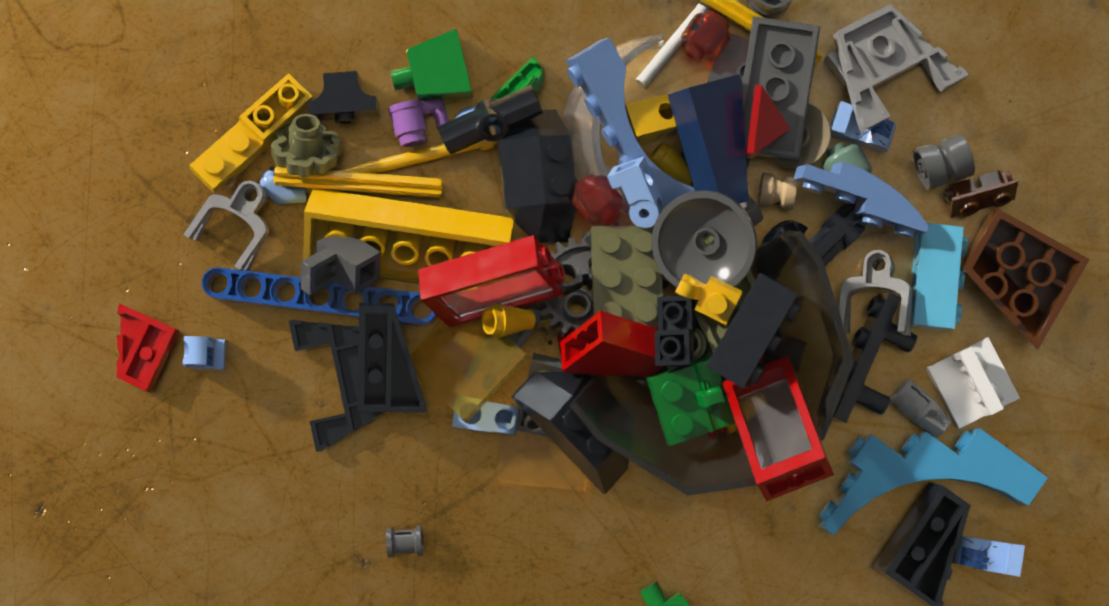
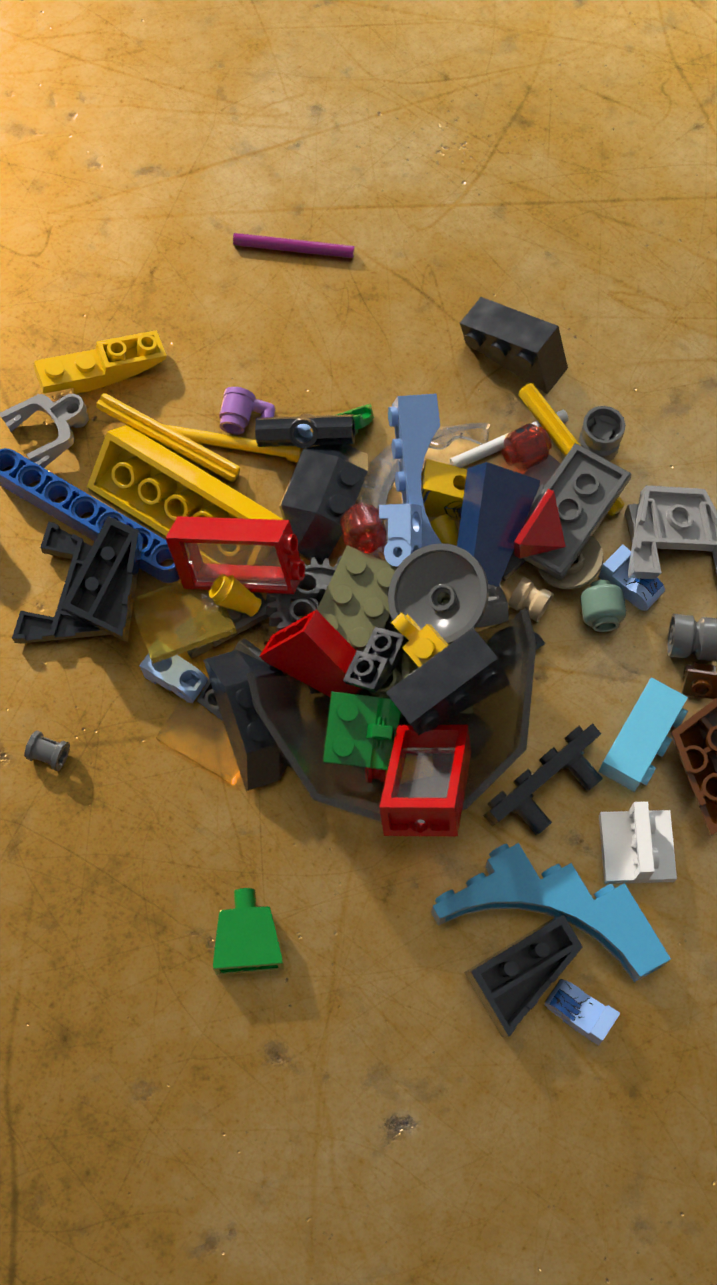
camera: 25 degrees right, 15 degrees down
light blue arm [260,170,308,205] -> none
olive plant [271,114,341,177] -> none
dark grey brick [301,236,381,295] -> none
black brick [308,71,380,124] -> none
green torso [390,29,473,101] -> none
medium blue slope [793,162,929,238] -> none
black piece [796,200,867,274] -> none
light grey piece [836,250,912,336] -> none
light grey hinge [890,378,951,438] -> none

